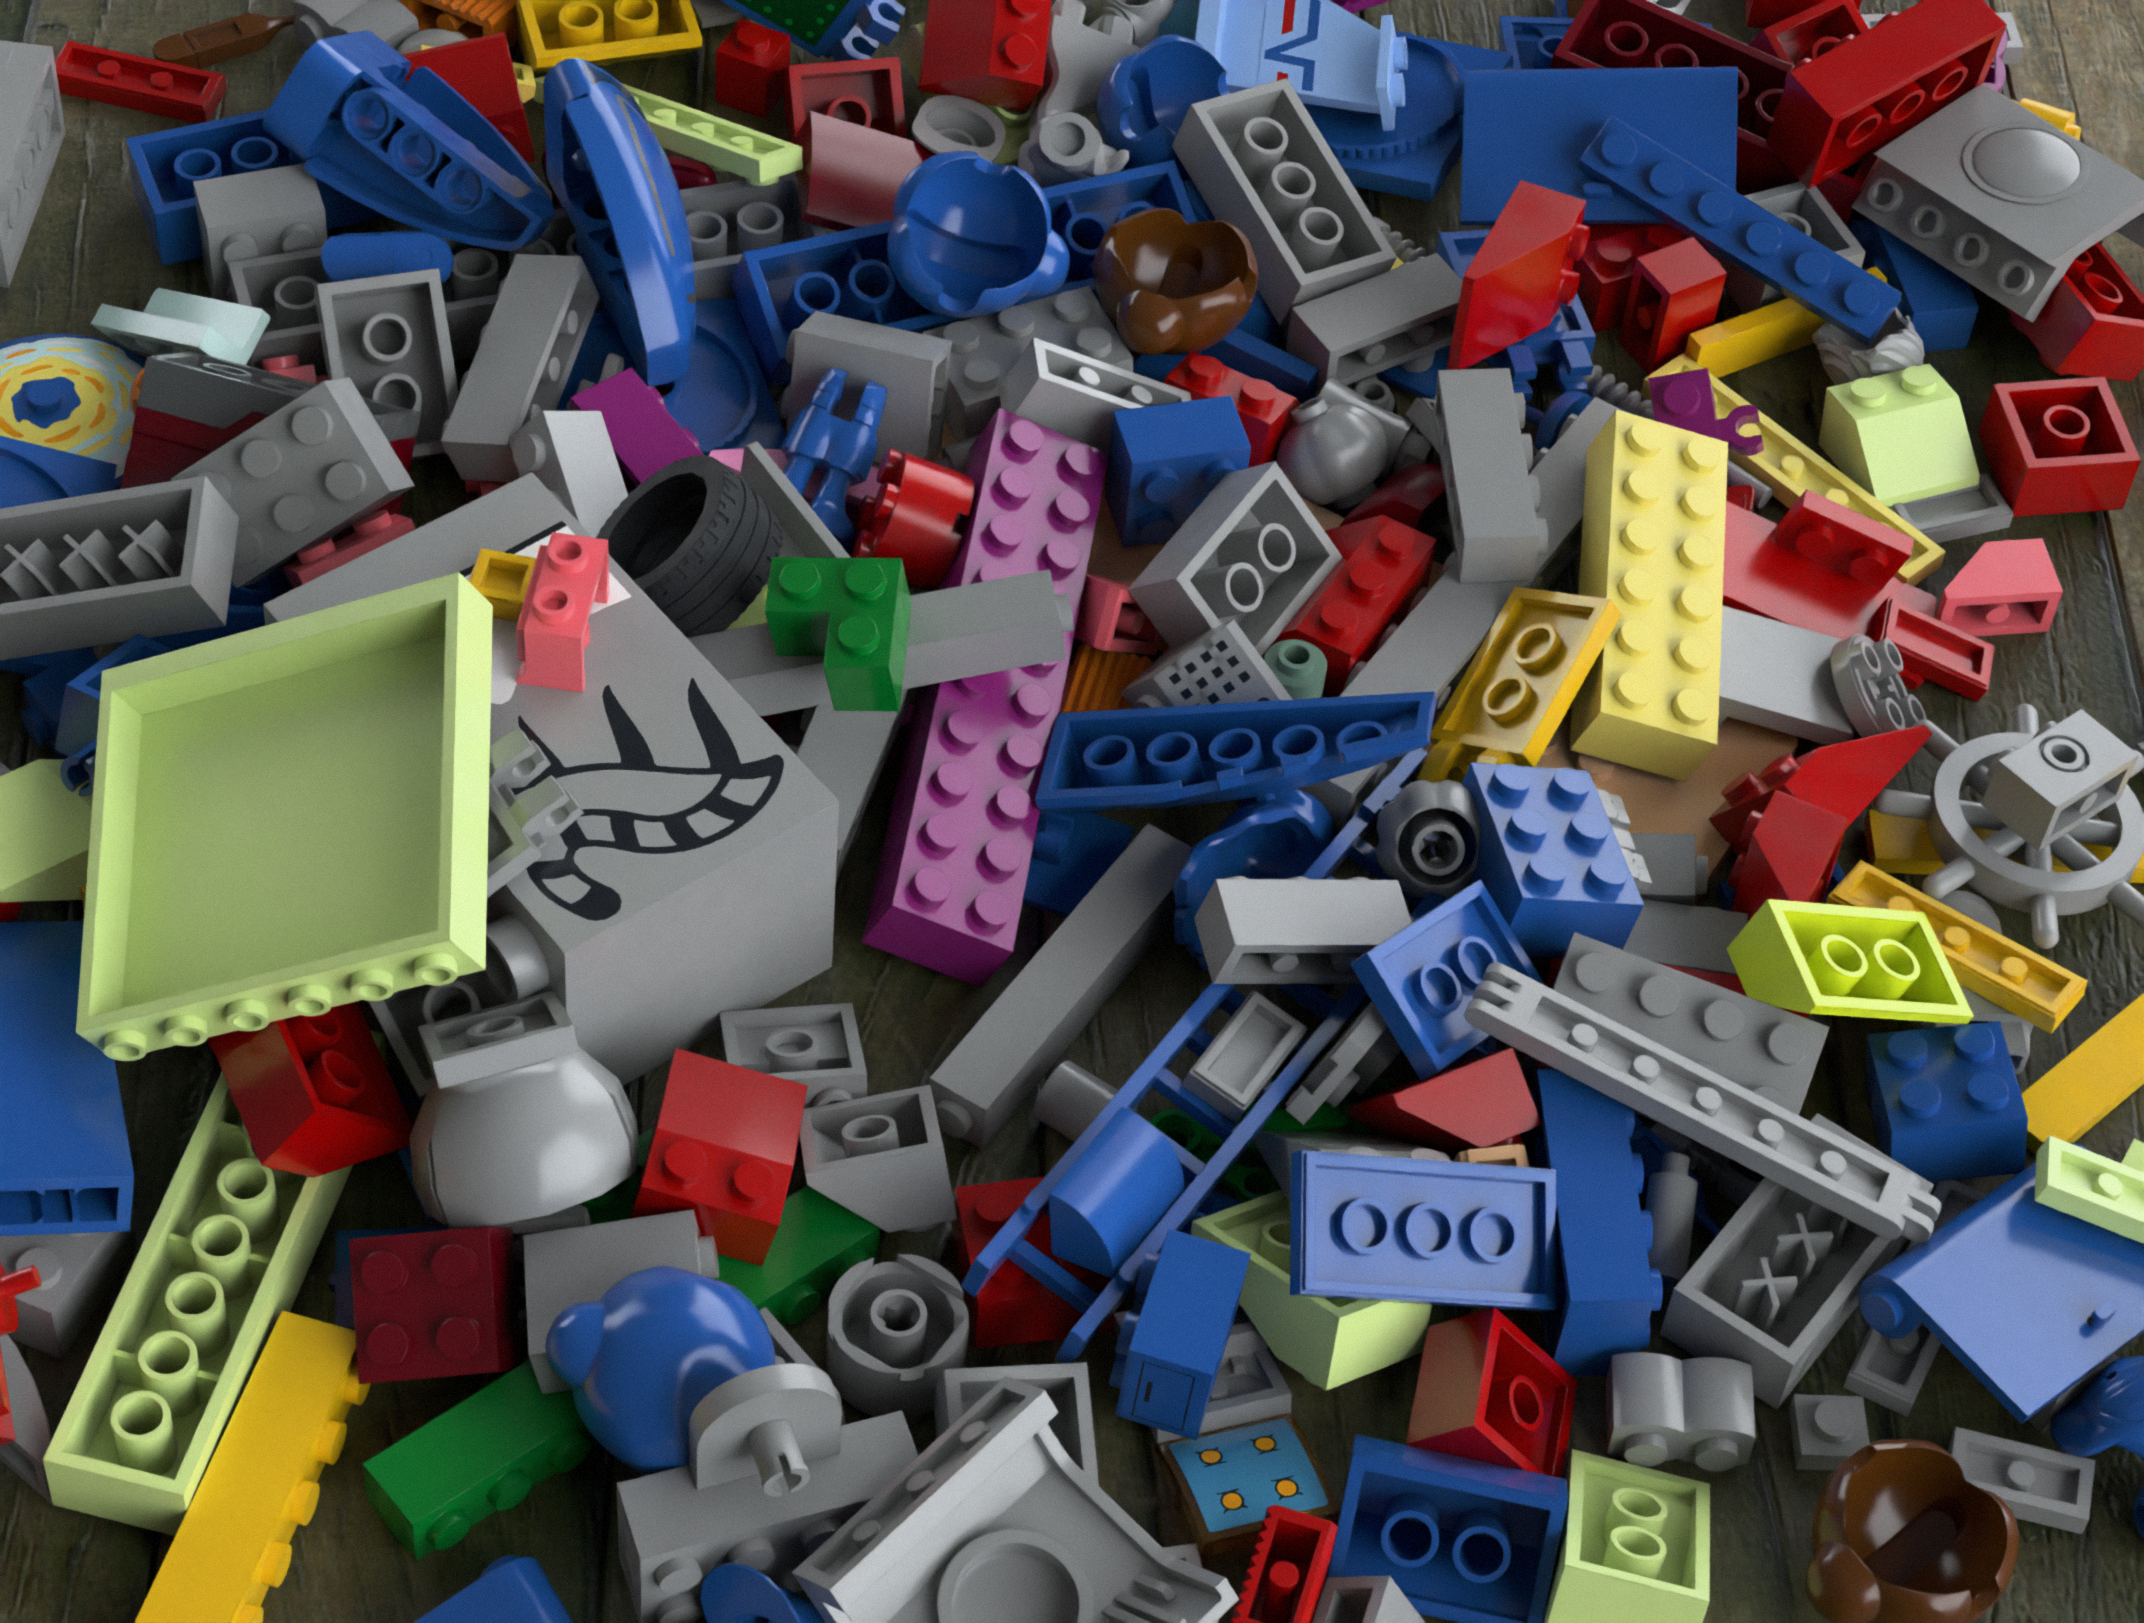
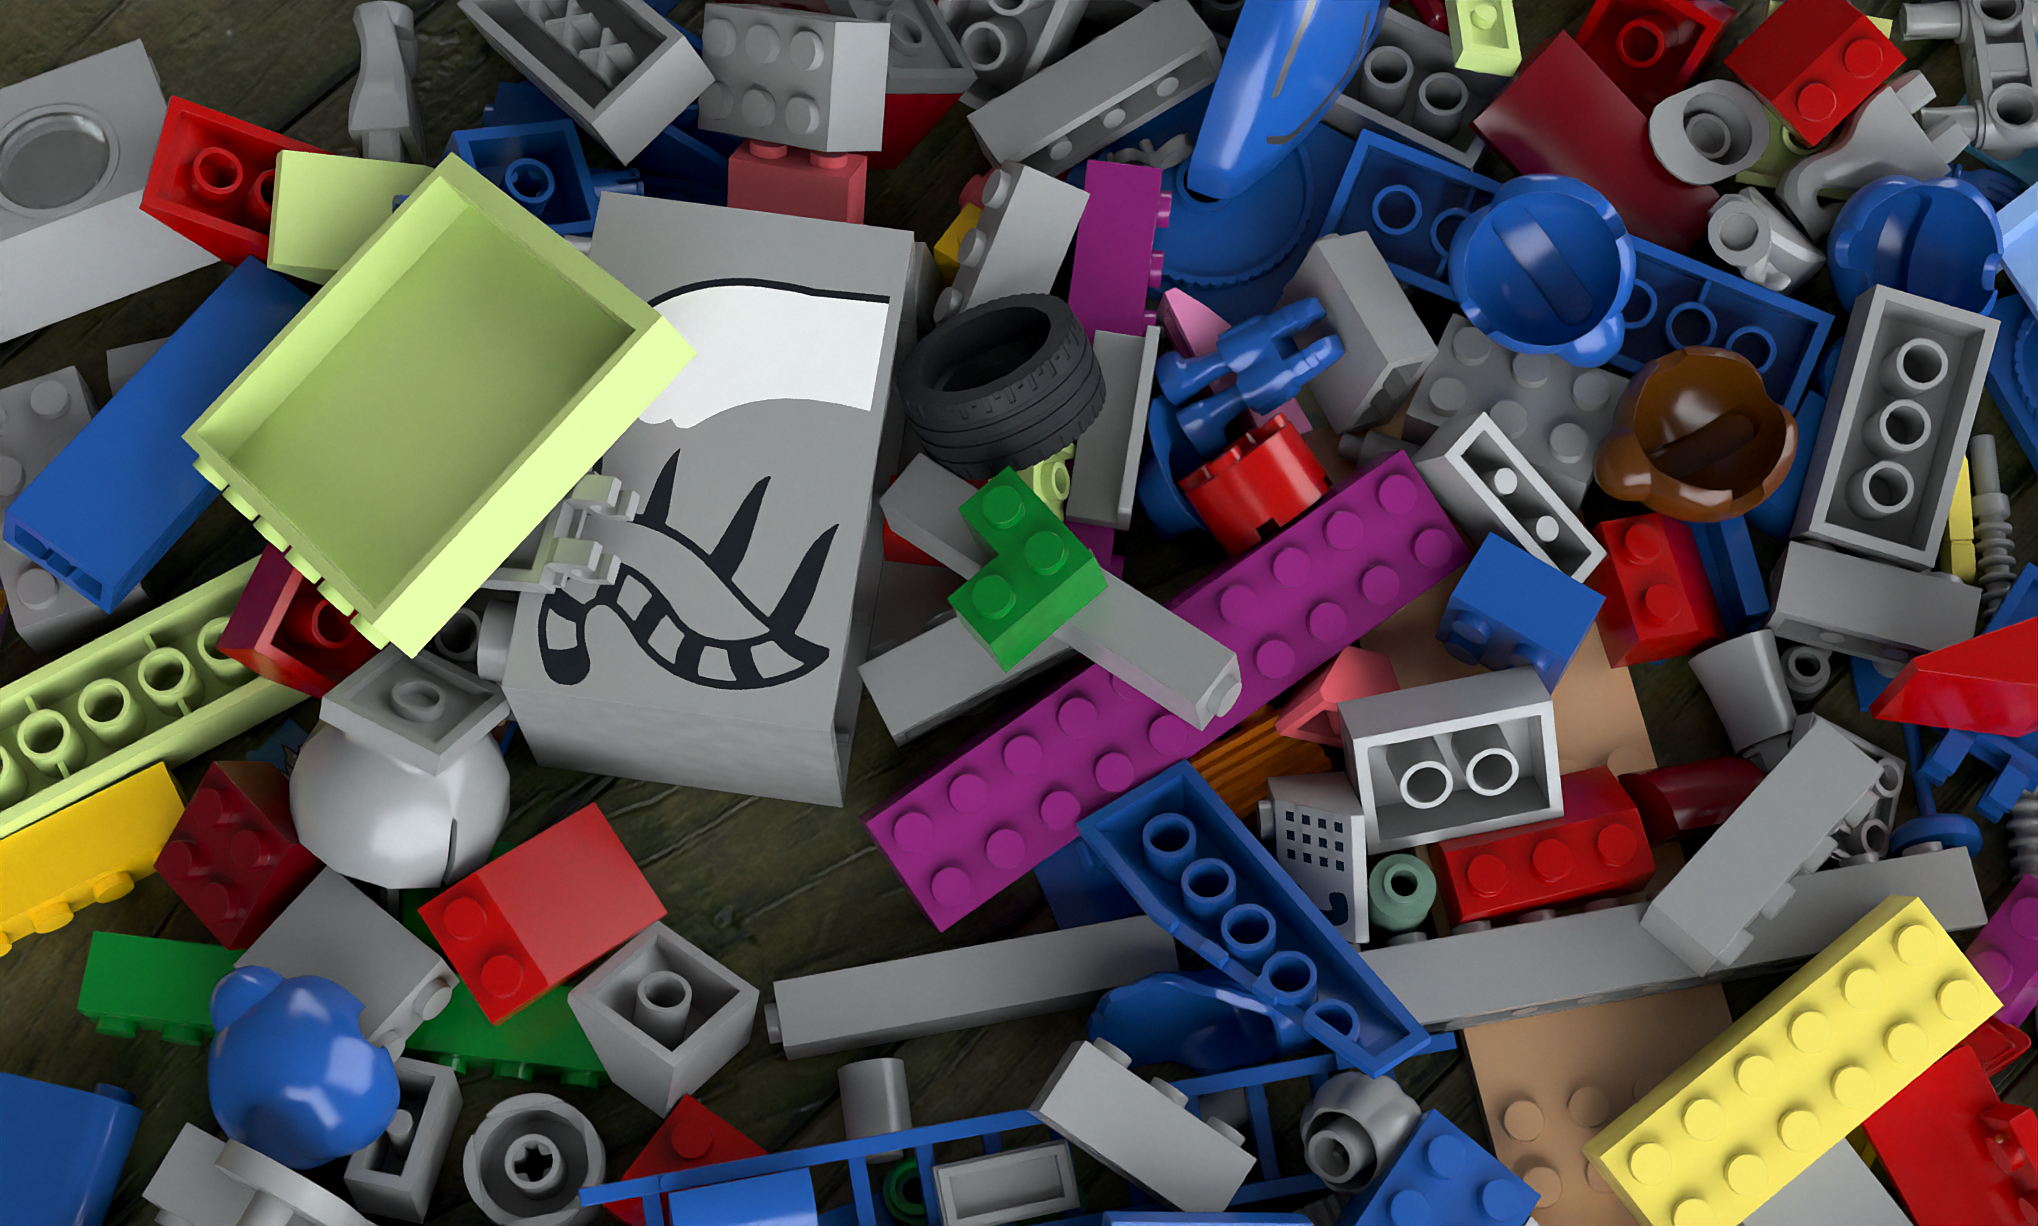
camera: 50 degrees right, 20 degrees up
yellow tile [469,548,536,622] -> none
coral window [516,532,610,693] -> none
light grey plate [719,1003,867,1109] -> none
light grey plant [1277,396,1388,510] -> none
yellow tile [1417,586,1622,784] -> none

